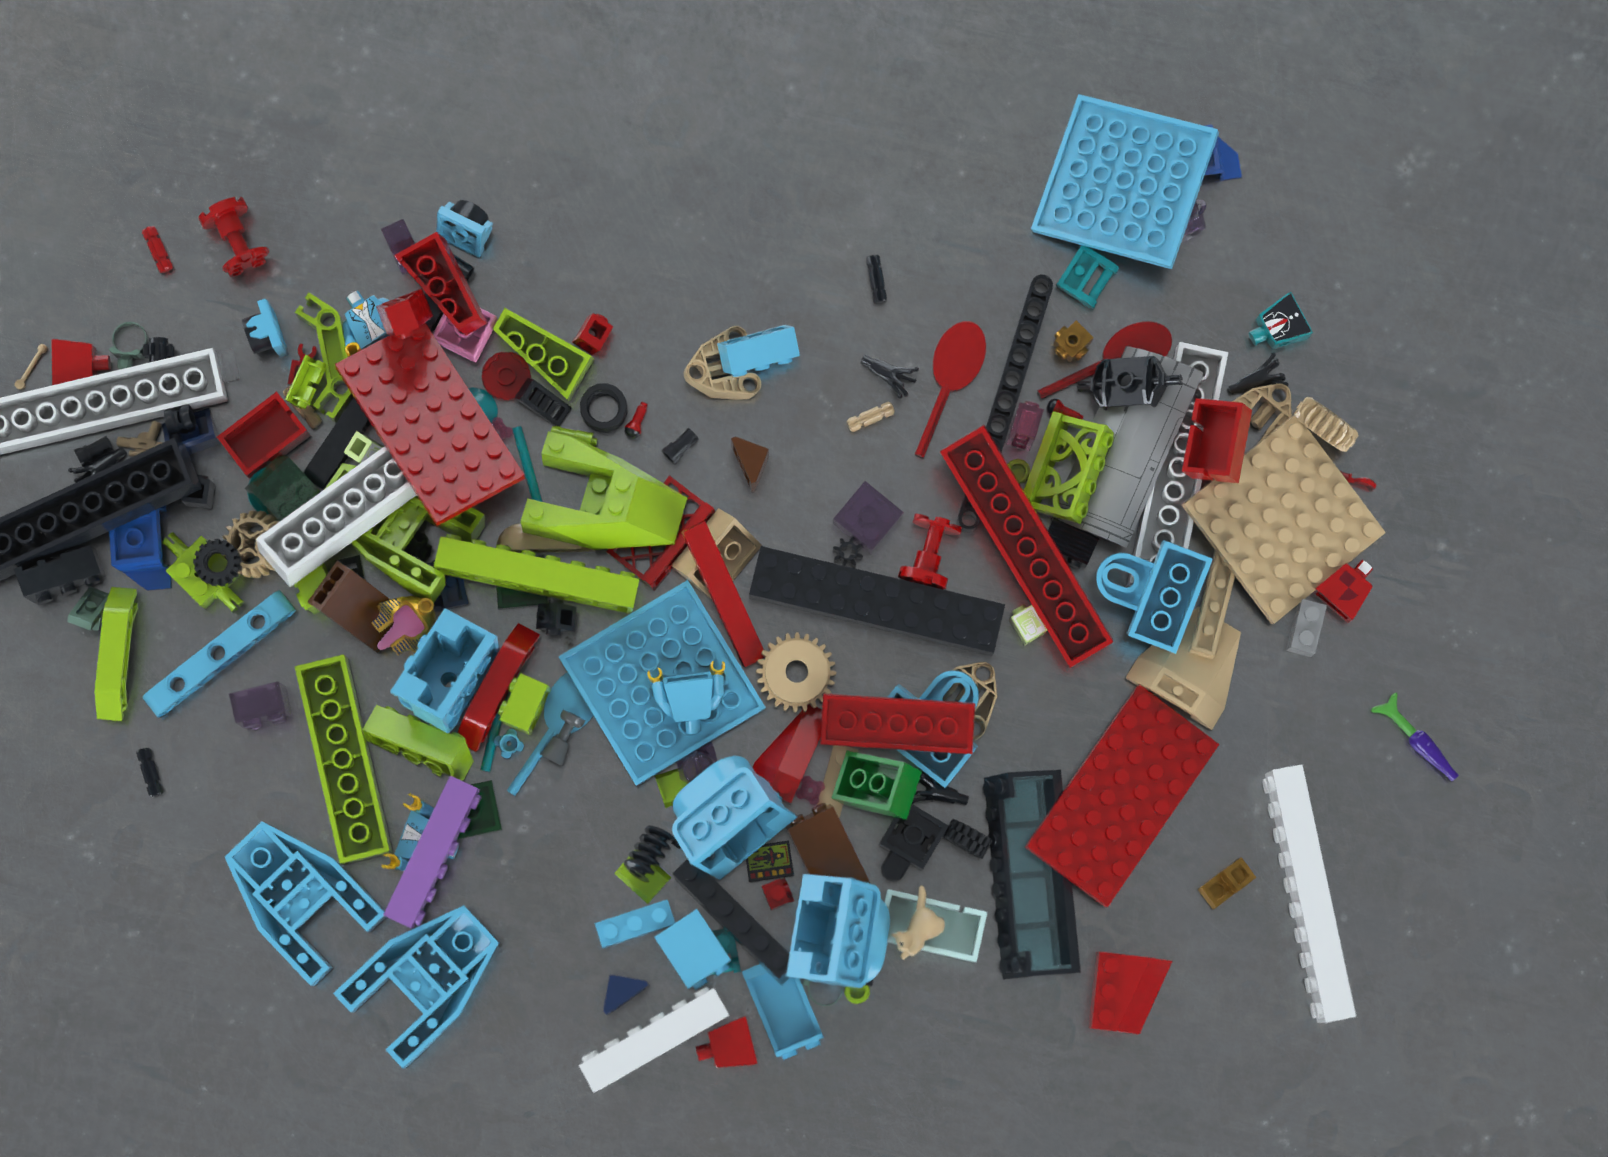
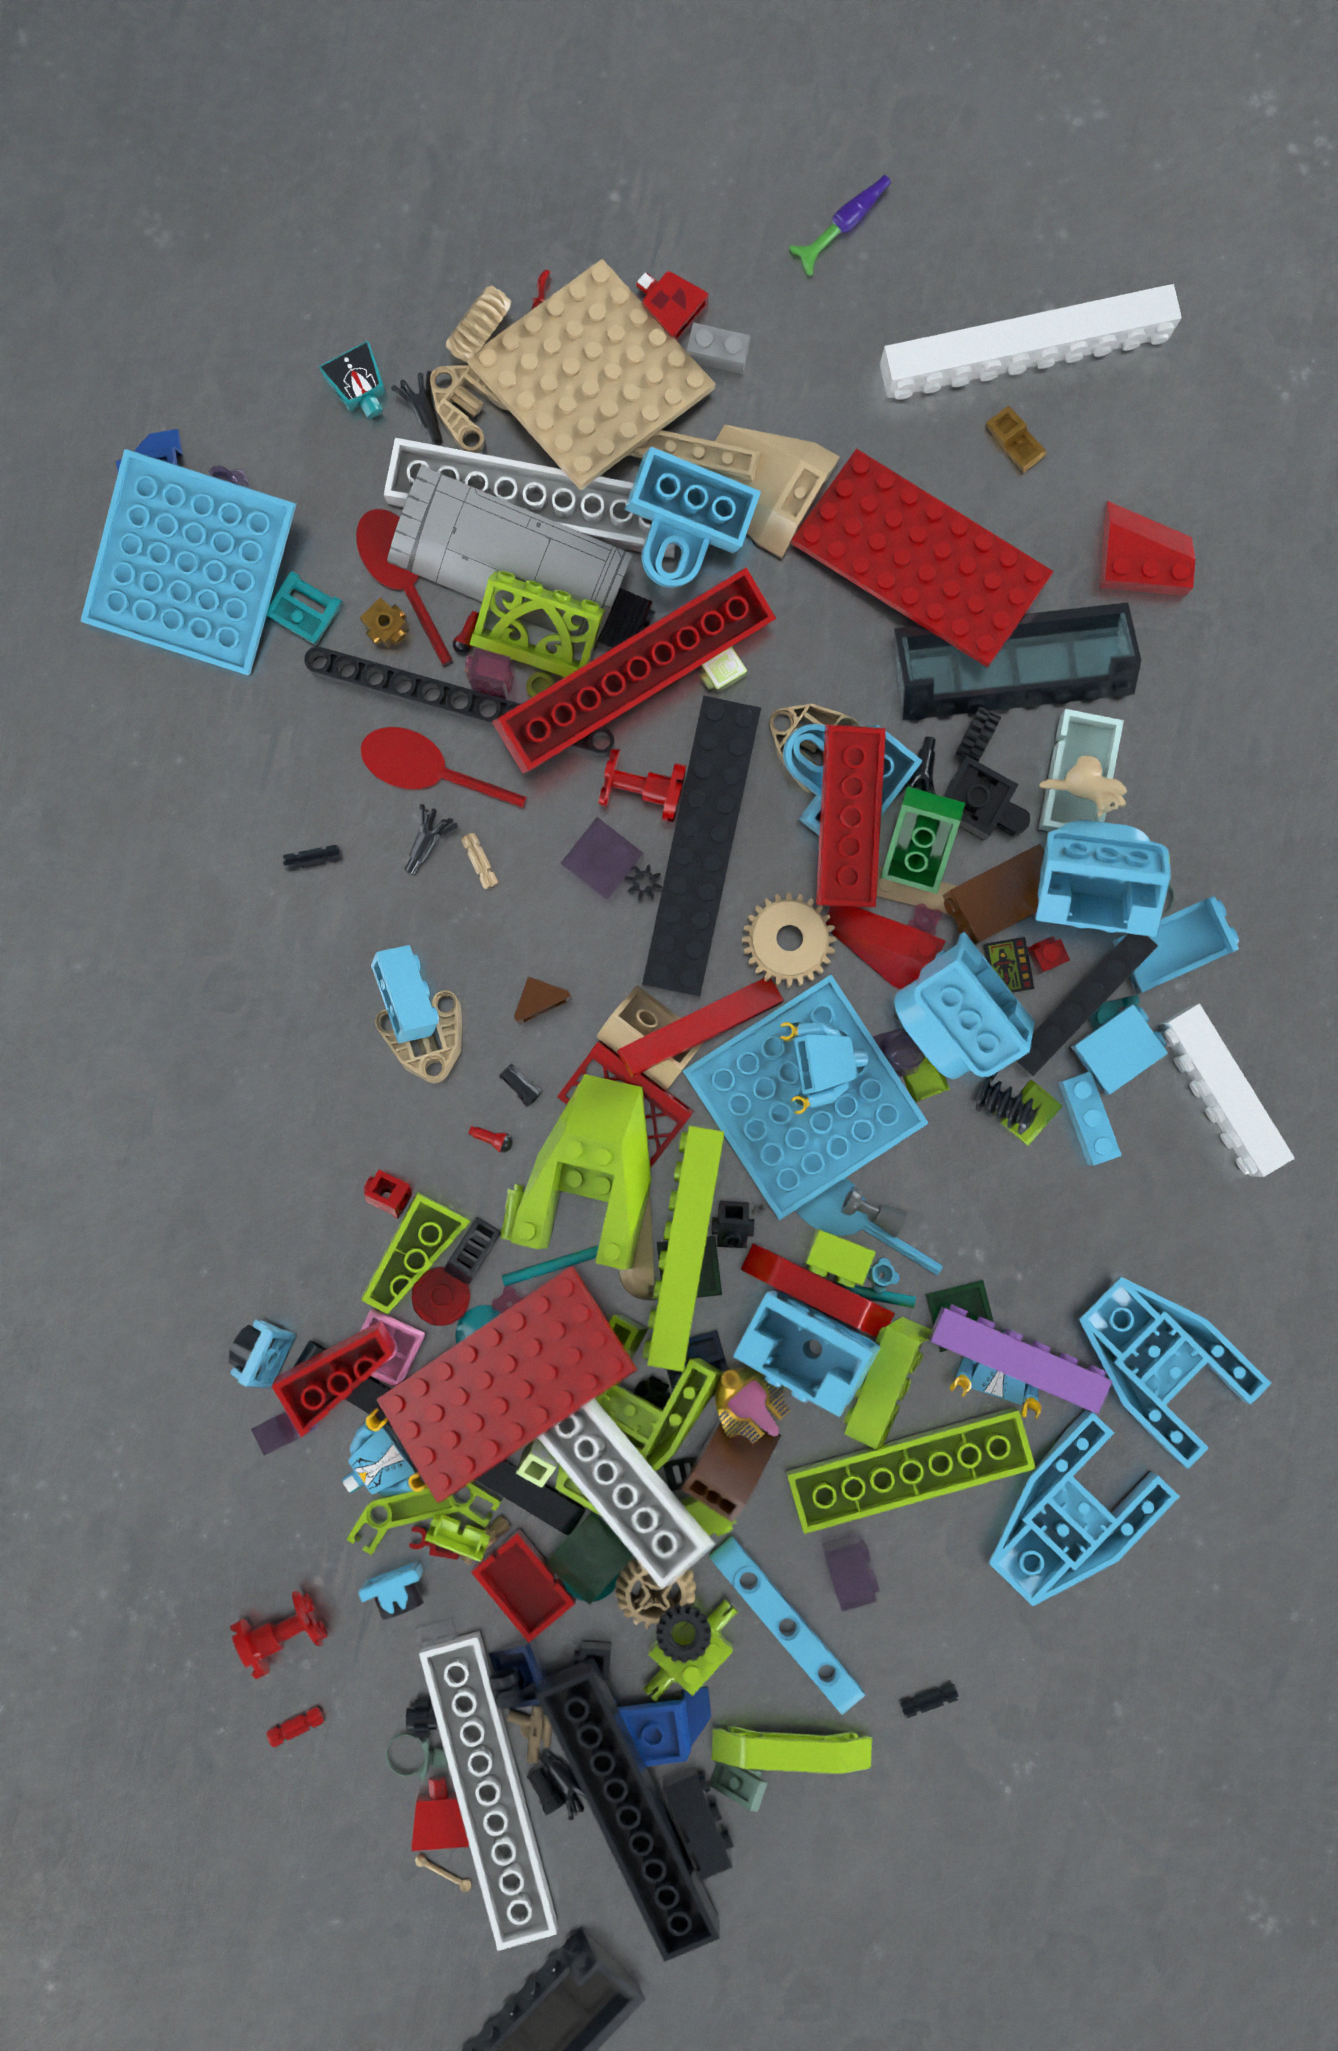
camera: 90 degrees left, 5 degrees up
red wedge [376,288,433,339] -> none
black tyre [580,383,627,432] -> none
dark blue slope [603,975,650,1015] -> none
red torso [695,1016,758,1068] -> none
black plate [1077,356,1183,410] -> none
red piece [1182,398,1252,483] -> none

